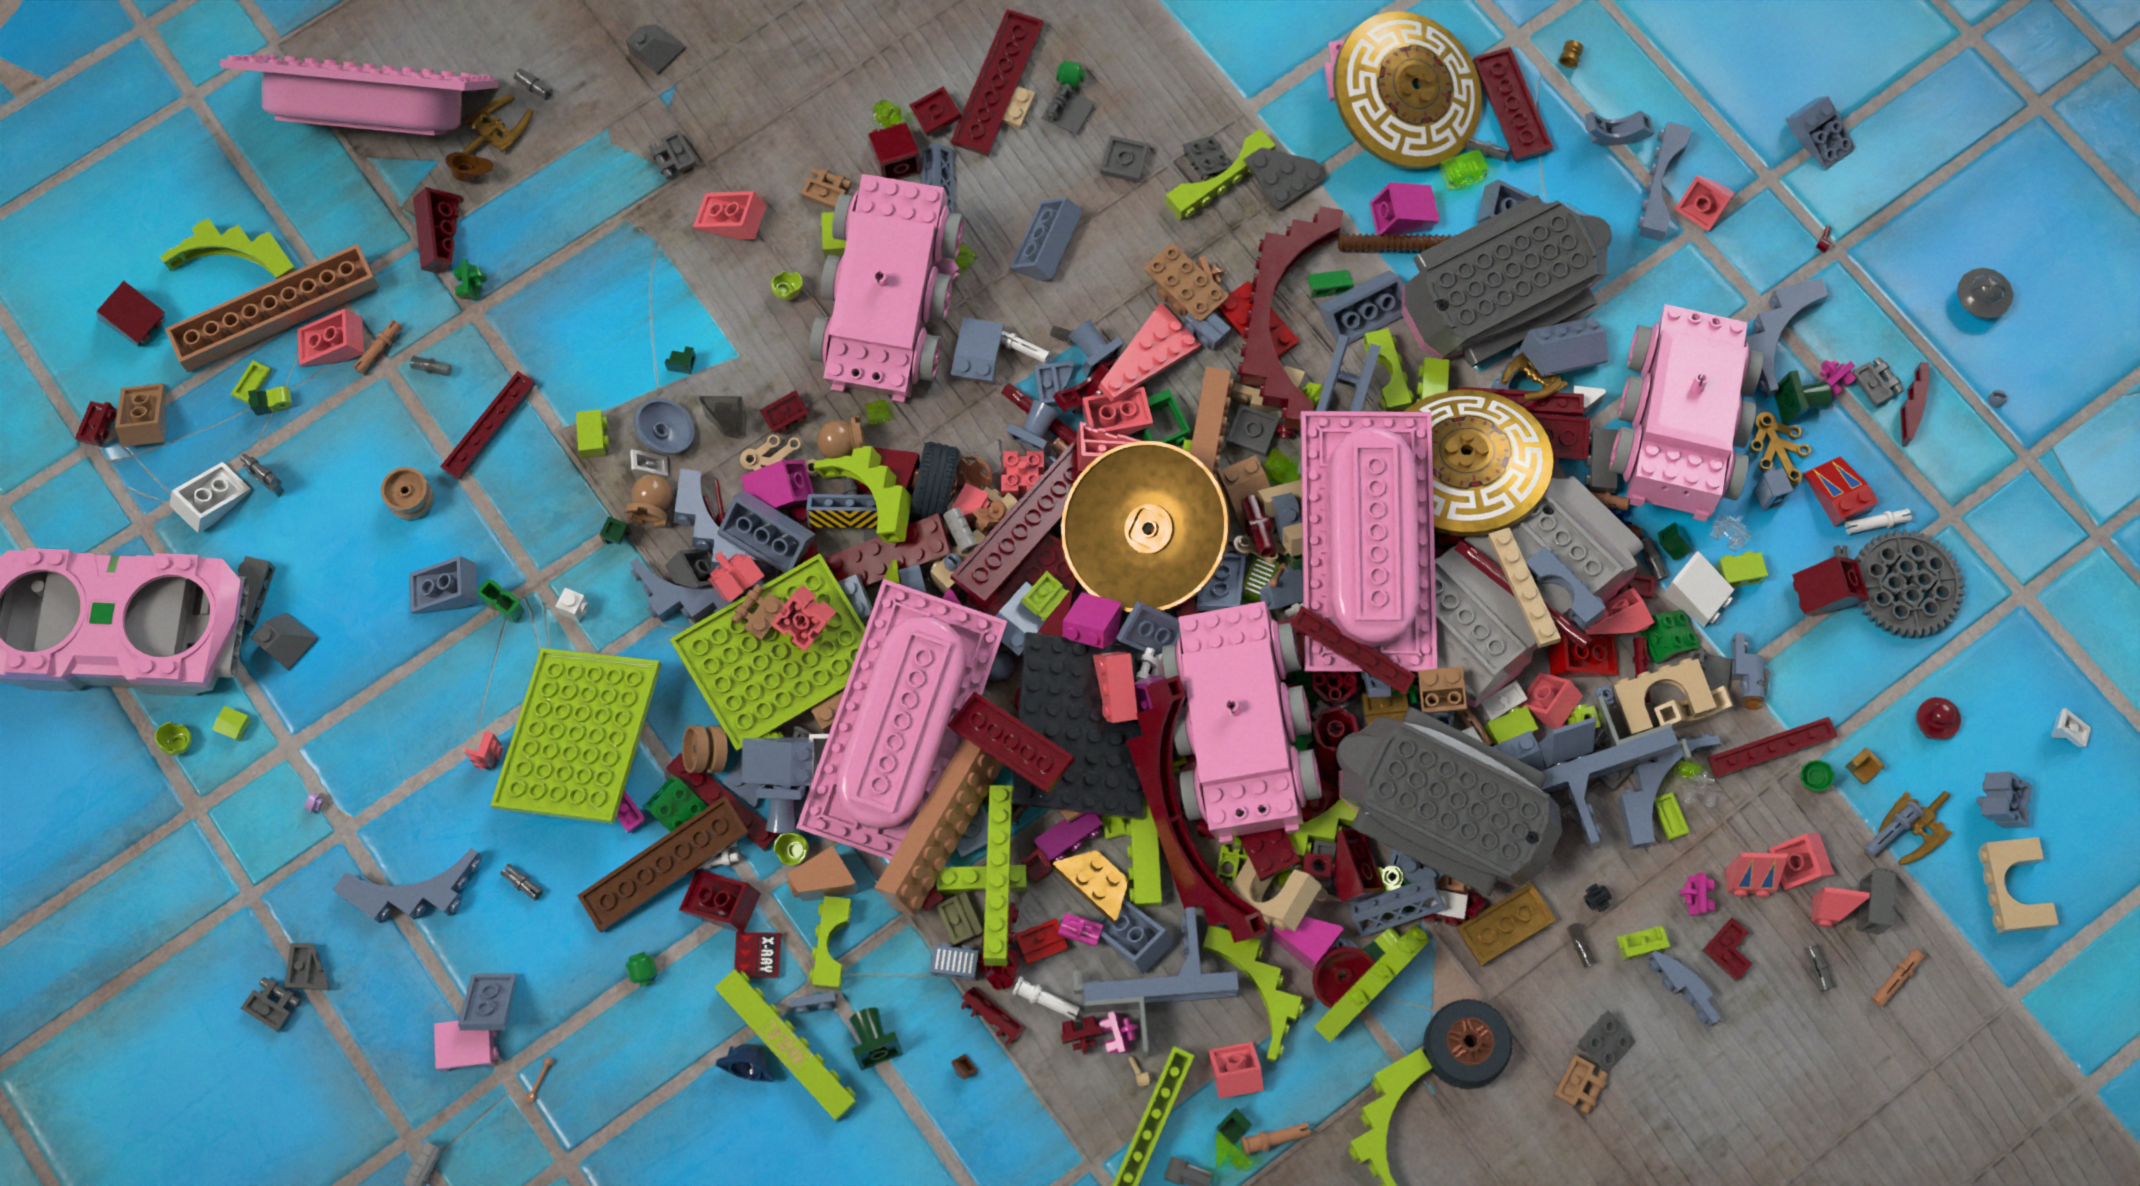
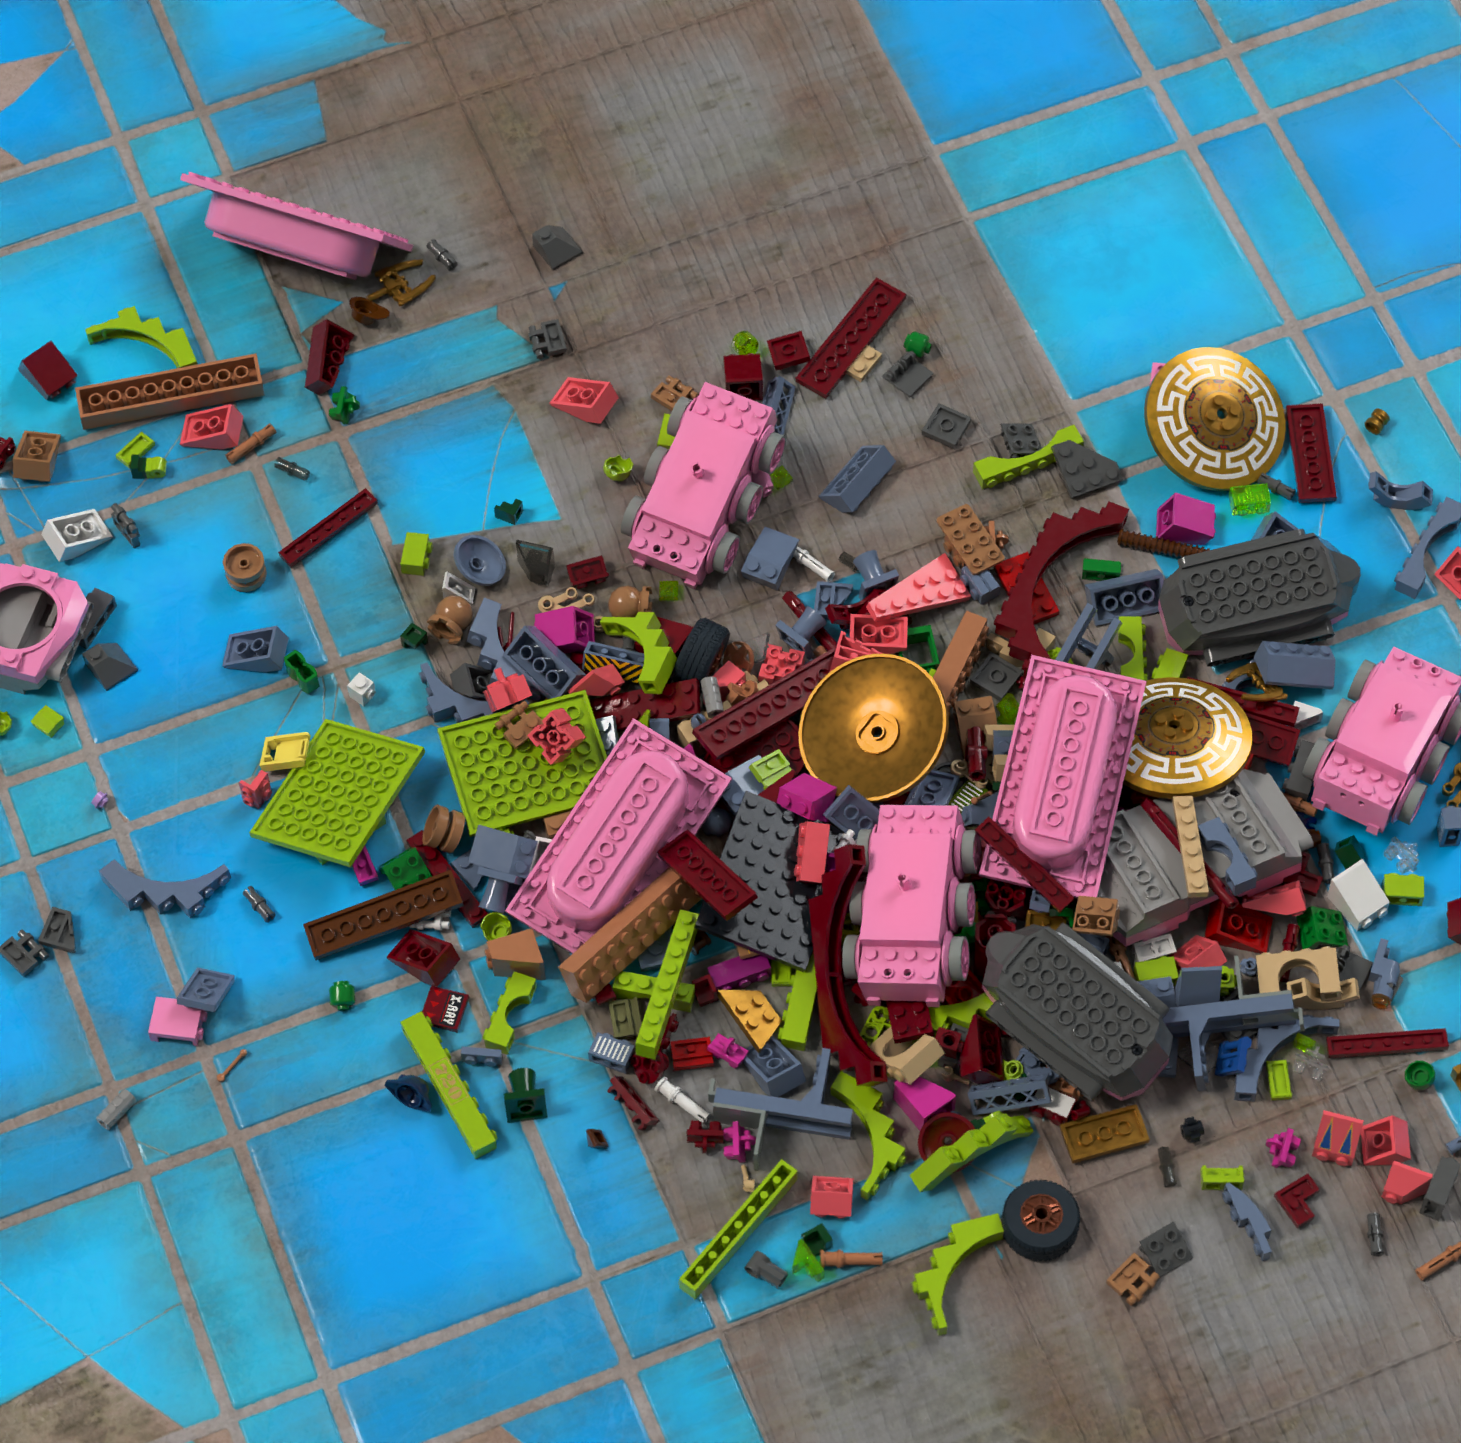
camera: 15 degrees right, 10 degrees down
none -> light yellow container [259,732,311,772]
none -> coral slope [568,664,625,696]
none -> blue plate [1215,1036,1252,1077]

